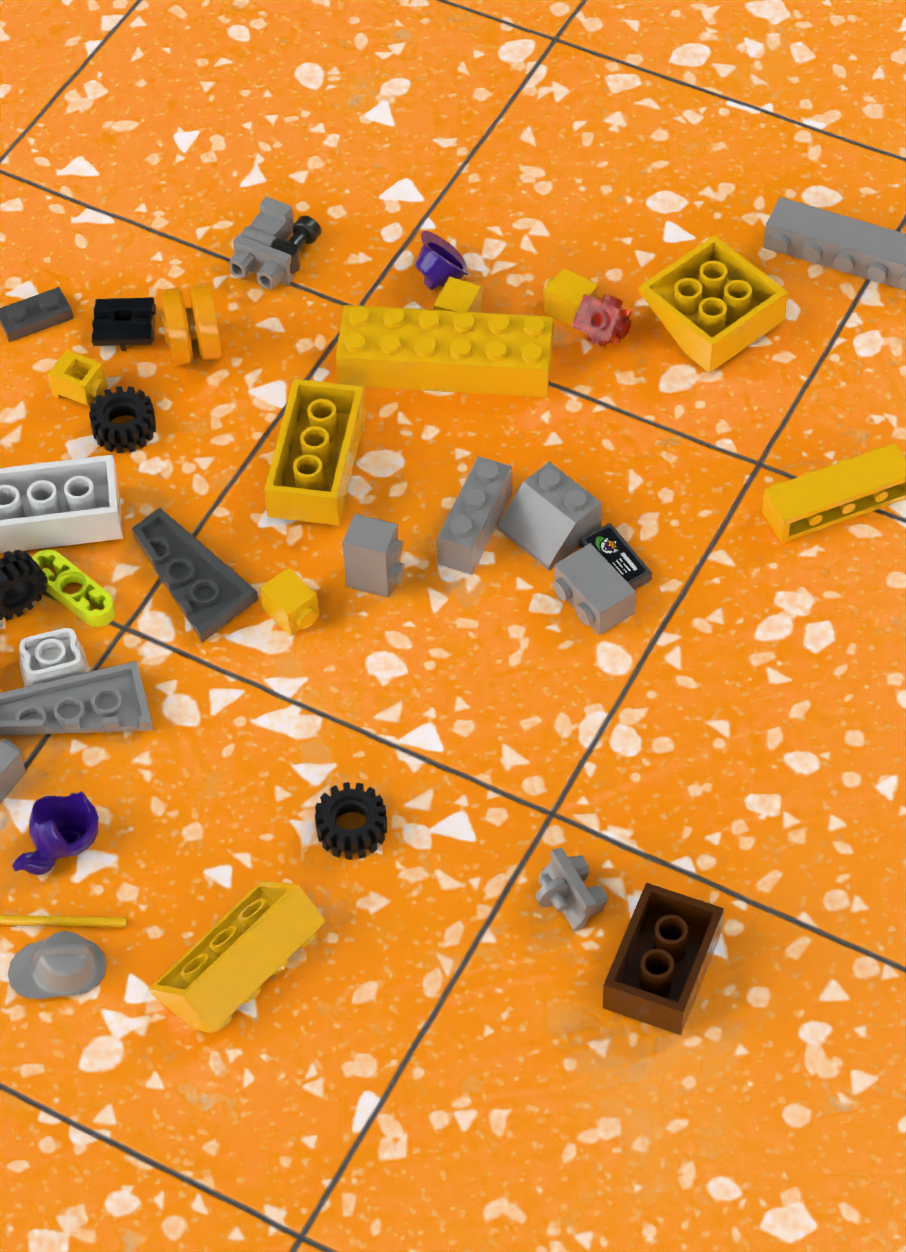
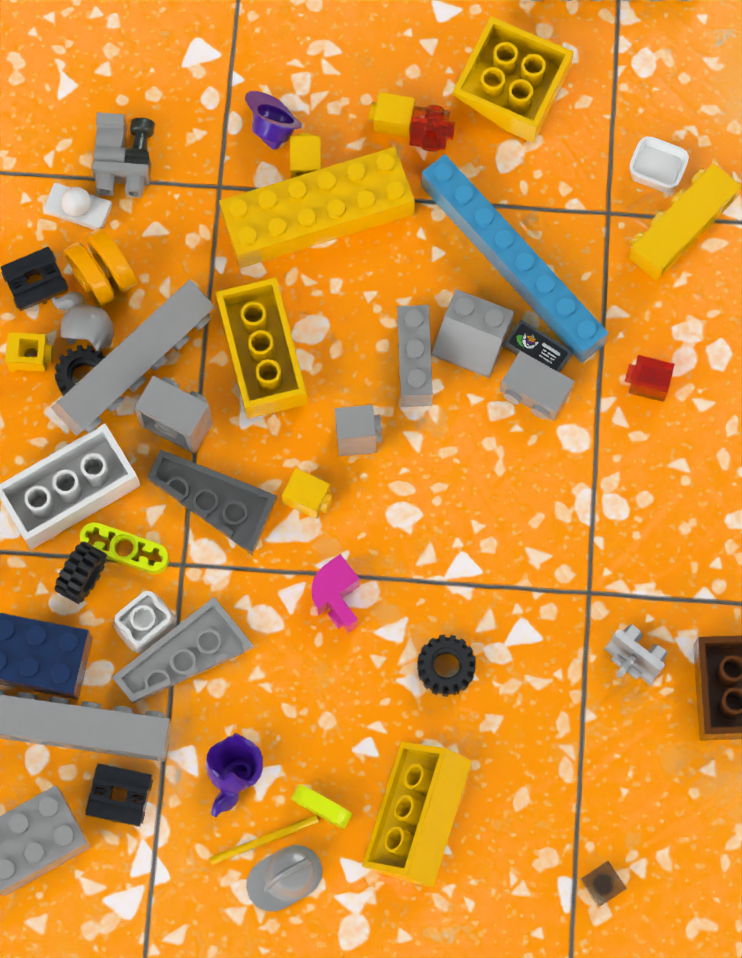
camera: 25 degrees left, 20 degrees up
none -> white tile [43,182,113,230]
none -> light grey brick [51,279,215,436]
none -> light grey hair [52,291,114,352]
none -> light grey brick [134,376,213,454]
none -> neon yellow beam [290,784,353,829]
none -> dark pink brick [312,554,360,633]
none -> dark azure brick [421,154,609,363]
none -> clear smoke plate [580,861,627,908]
none -> clear red brick [624,355,675,402]
none -> white piece [629,136,689,193]

